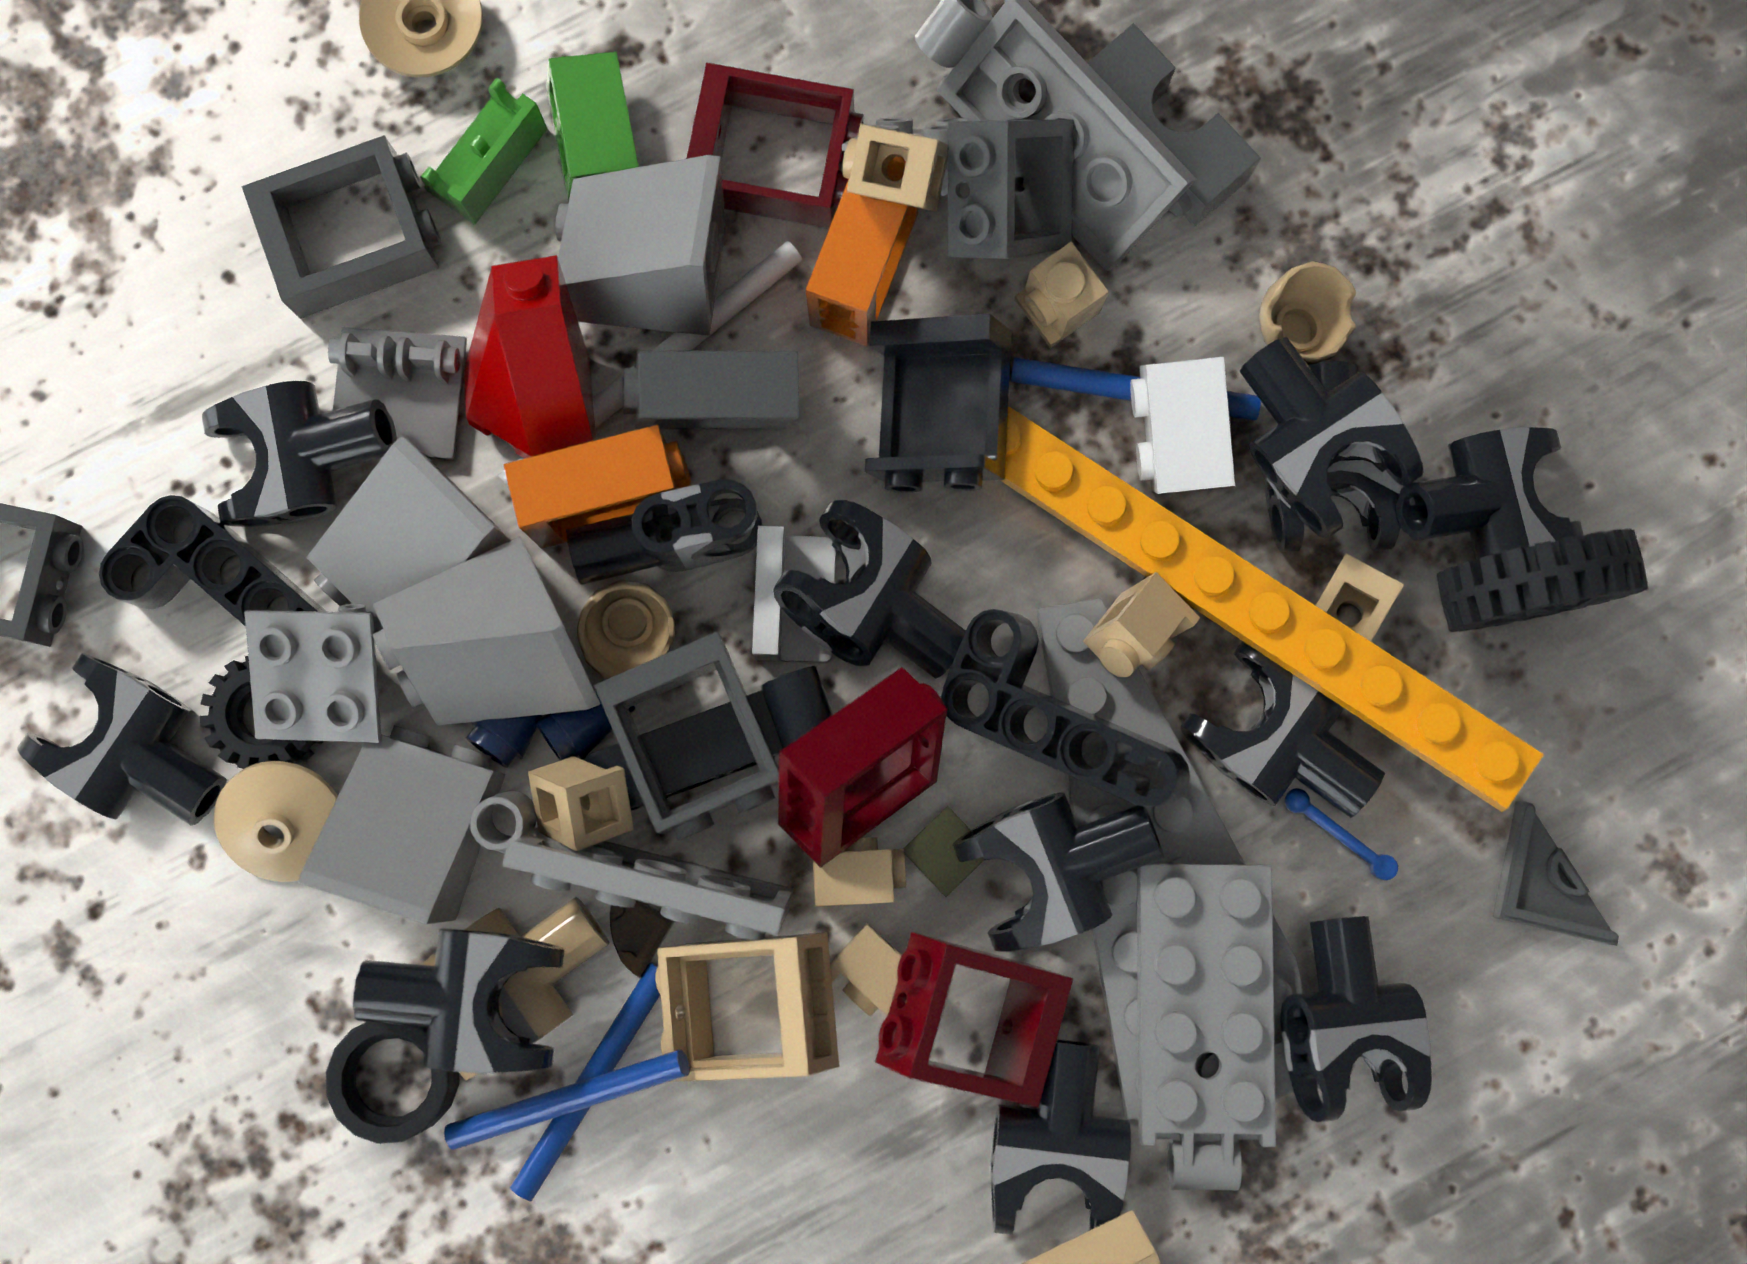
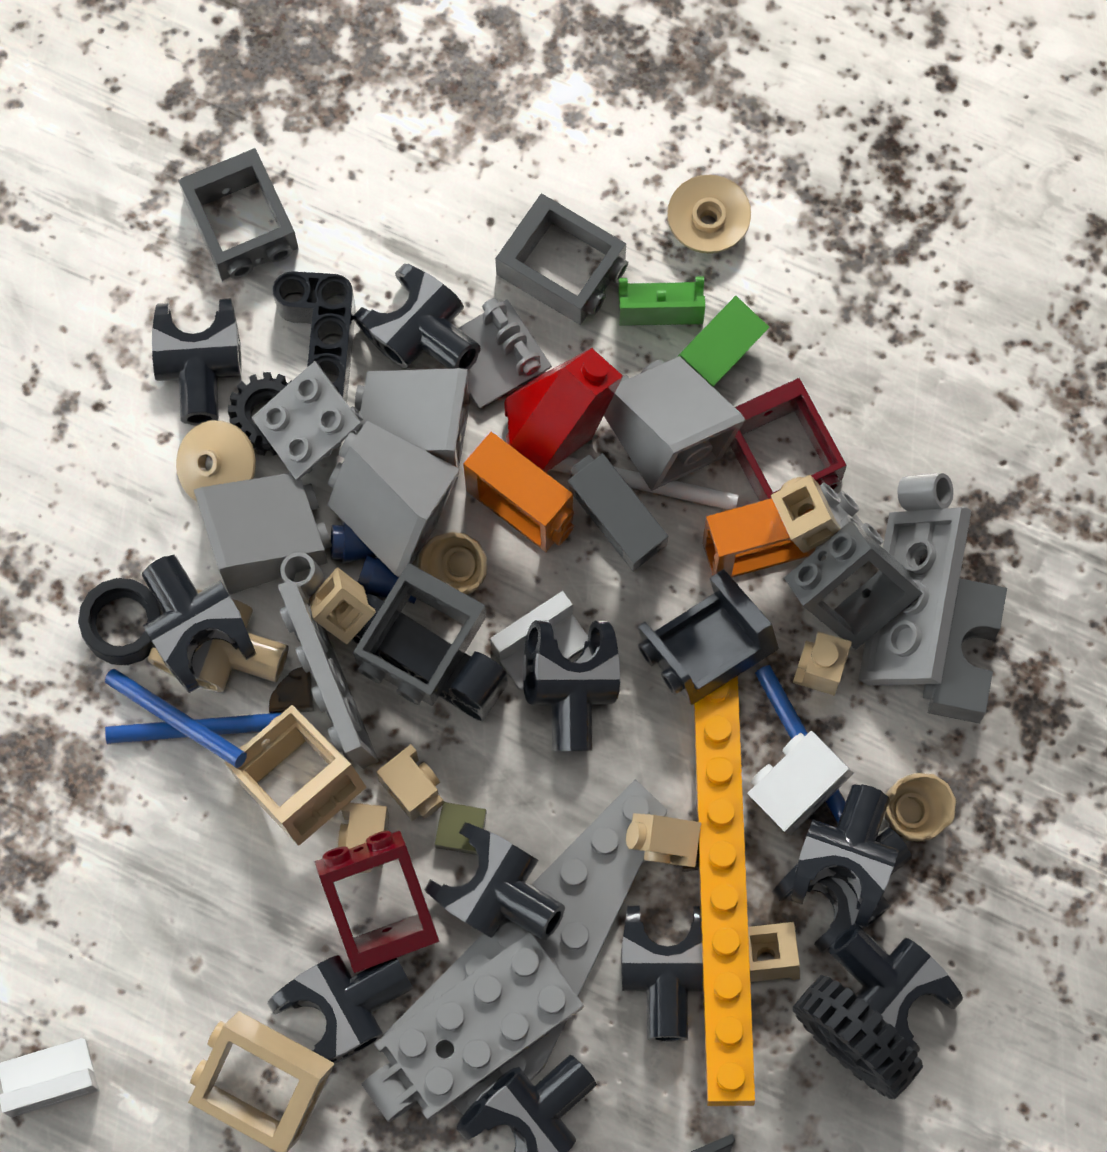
camera: 55 degrees right, 10 degrees down
black connector [566,479,762,585] -> none
dark red window [778,667,947,868] -> none
black beam [941,609,1190,807] -> none
blue hinge [1285,788,1398,880] -> none

